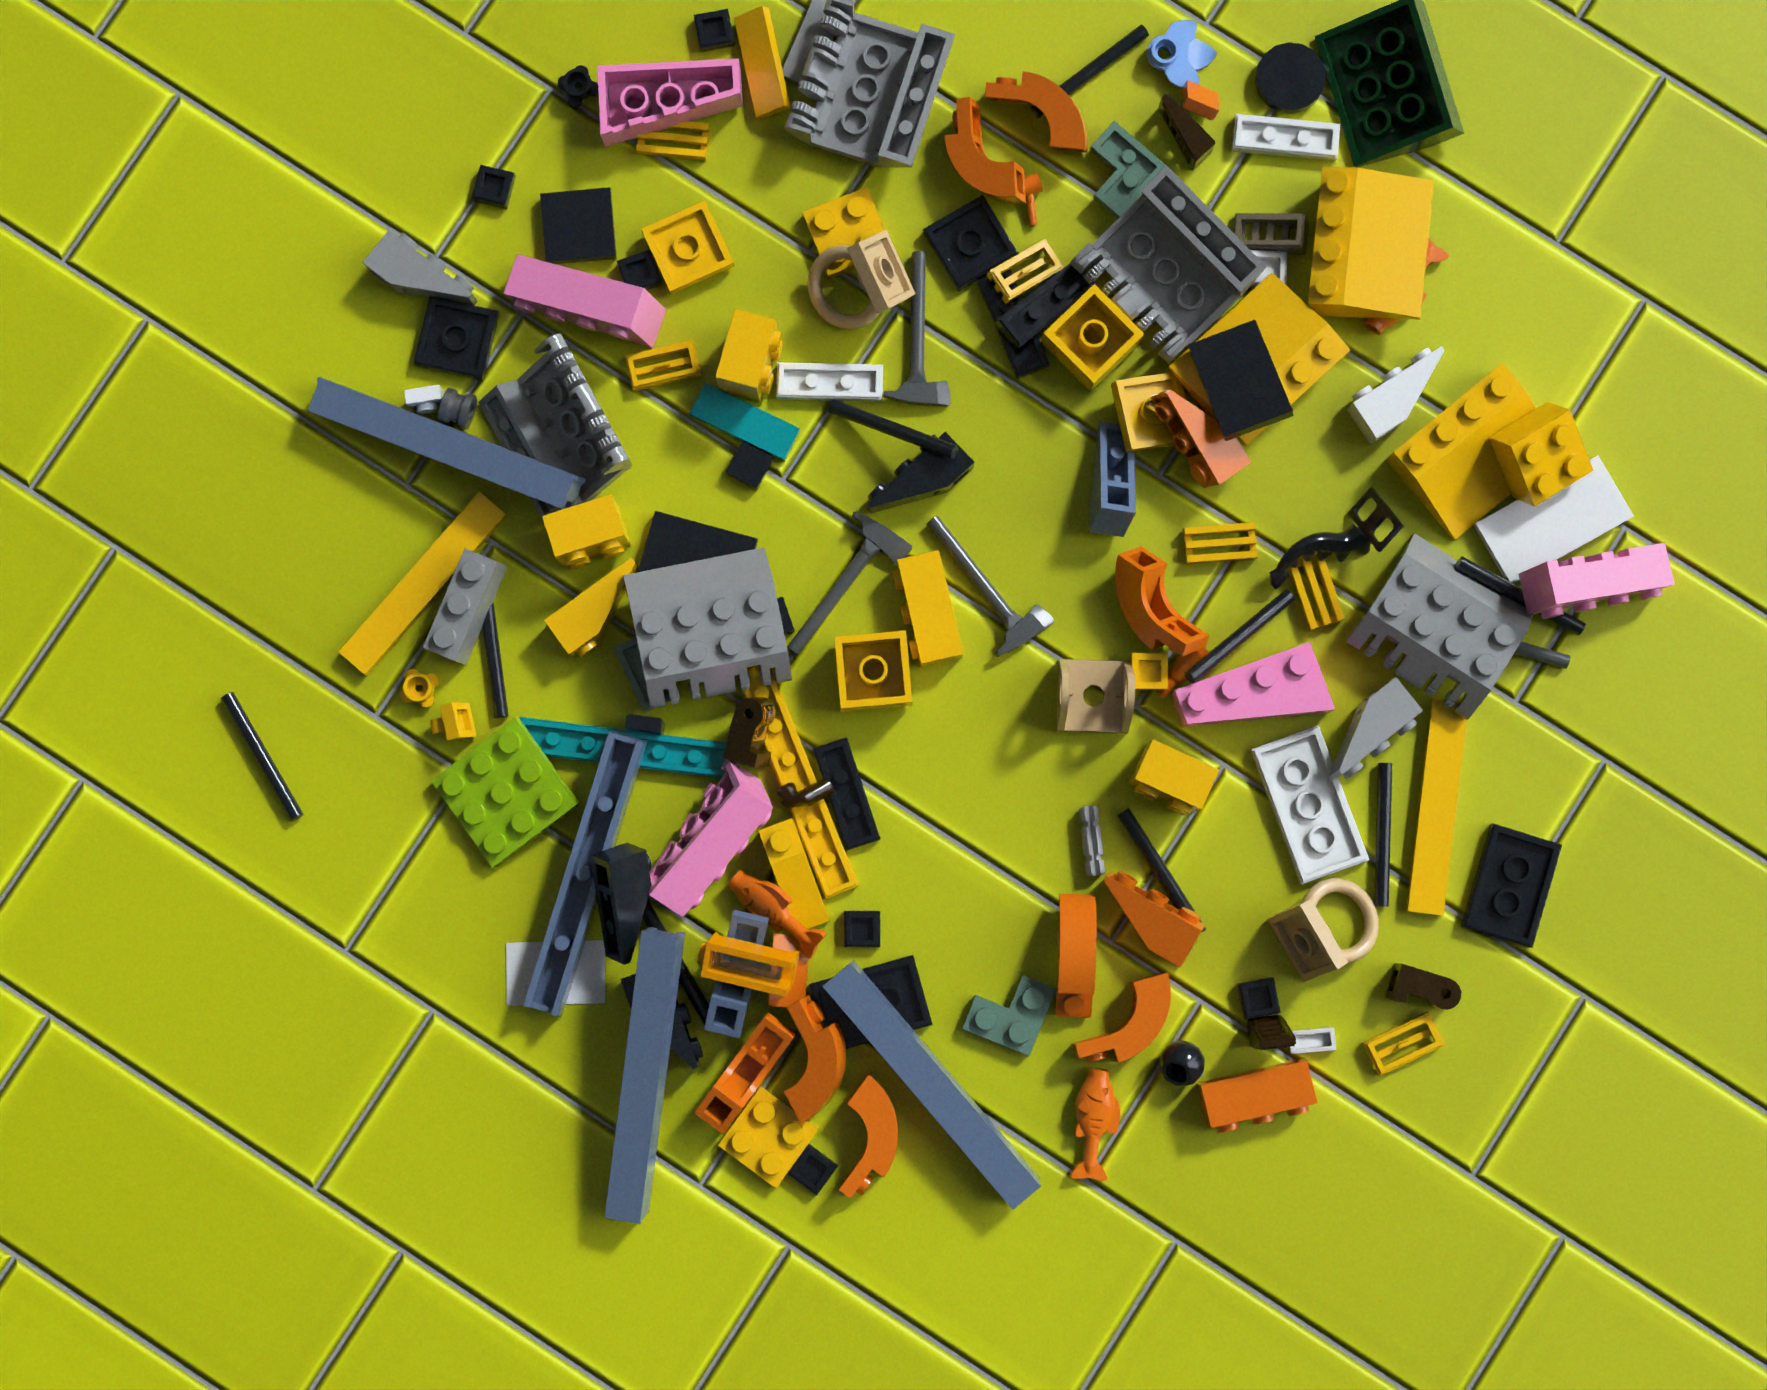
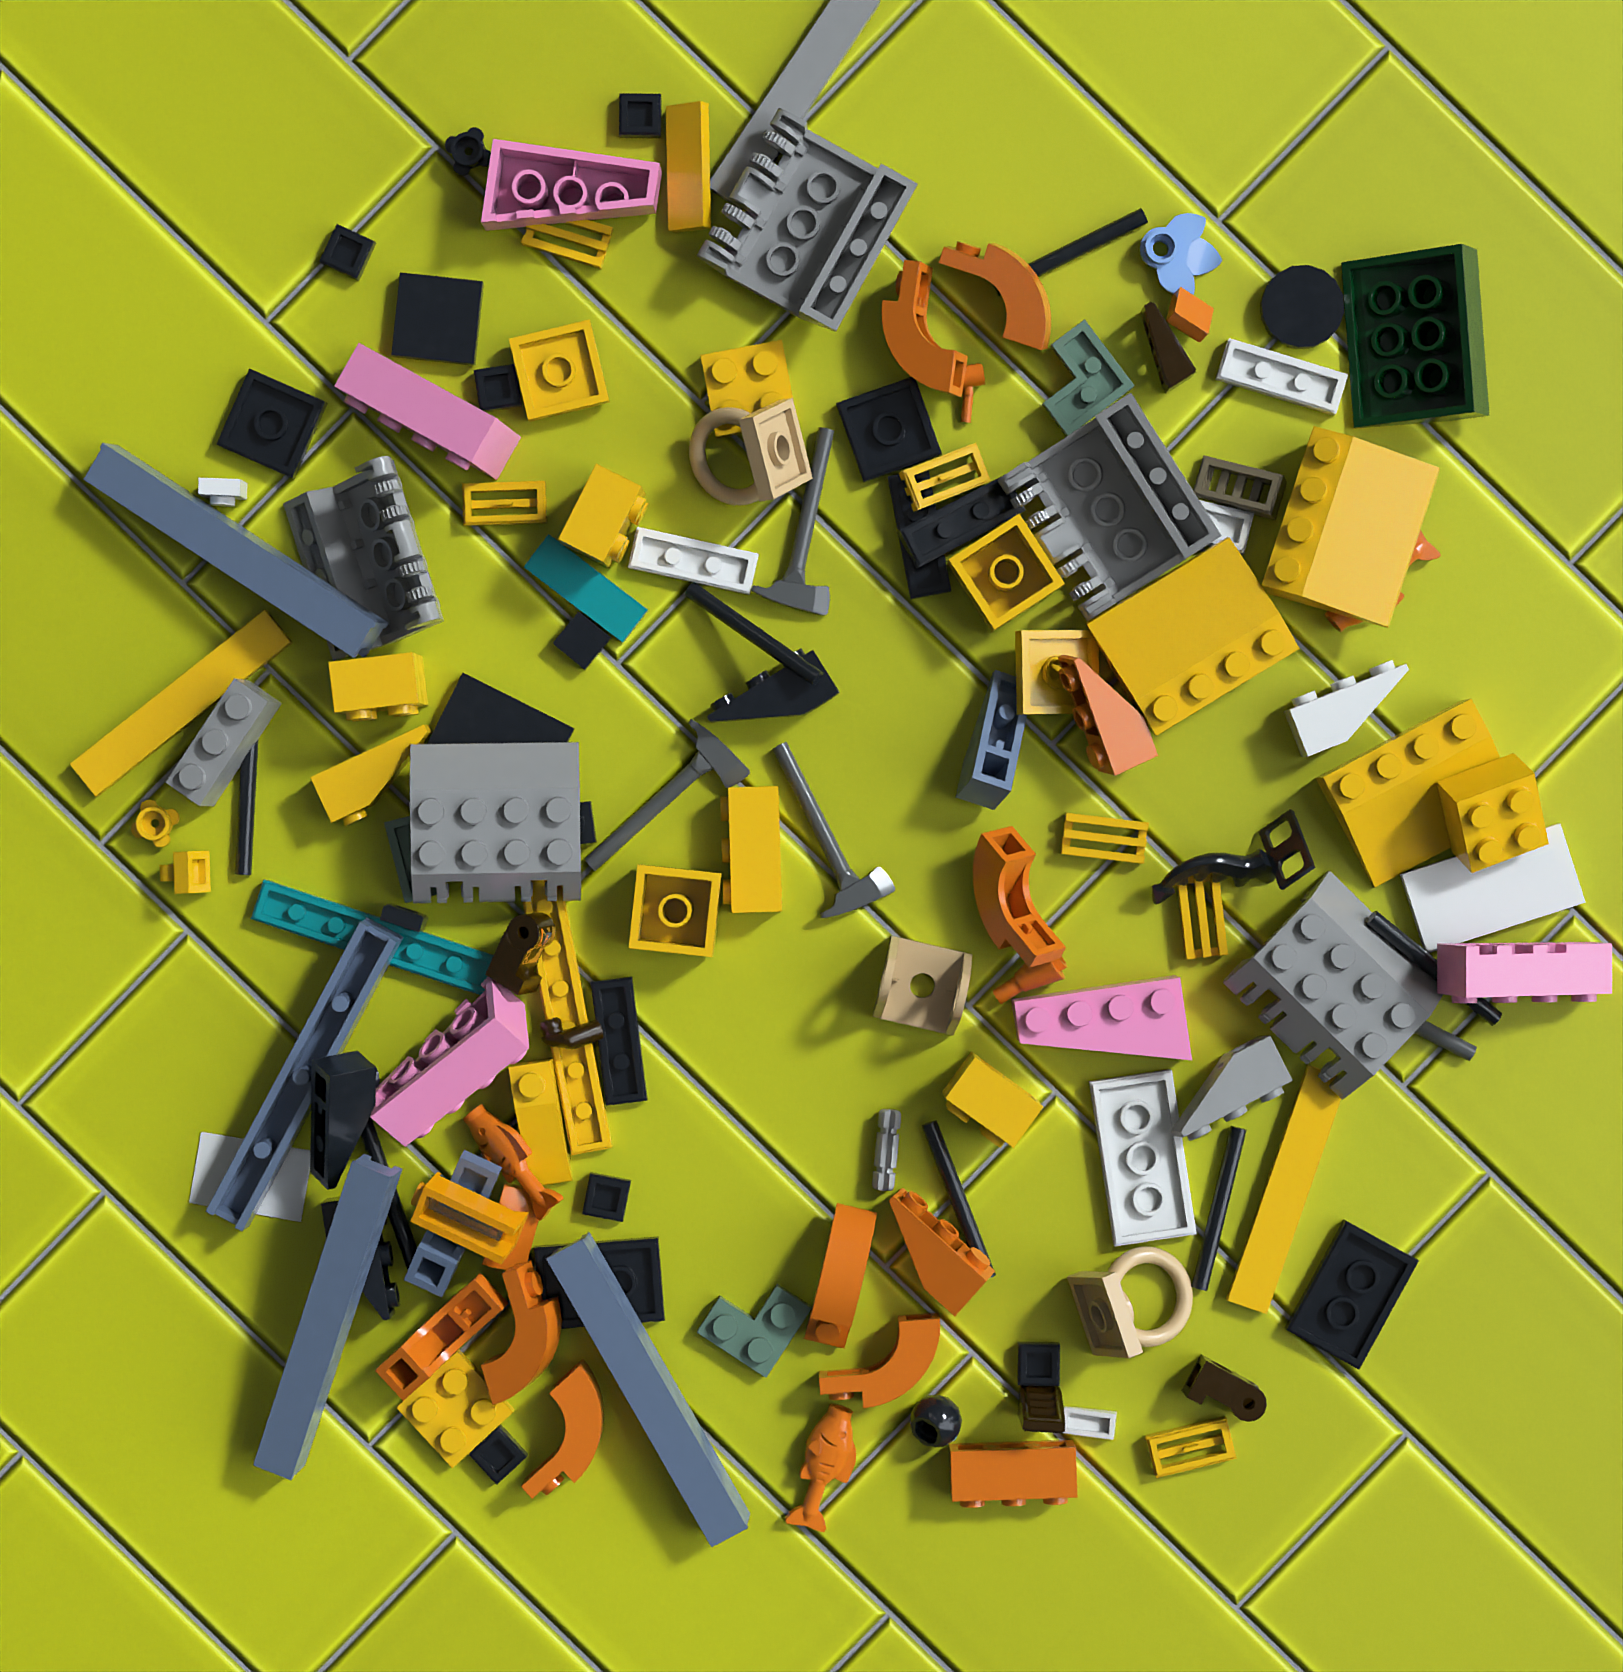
camera: 10 degrees right, 5 degrees up
light grey slope [363,230,478,306] -> none
lime plate [431,717,580,868] -> none
flat silver wheel [438,387,477,430] -> none
yellow tile [1131,653,1168,690] -> none
black bar [1185,589,1295,684] -> none
black tile [1188,320,1294,441] -> none

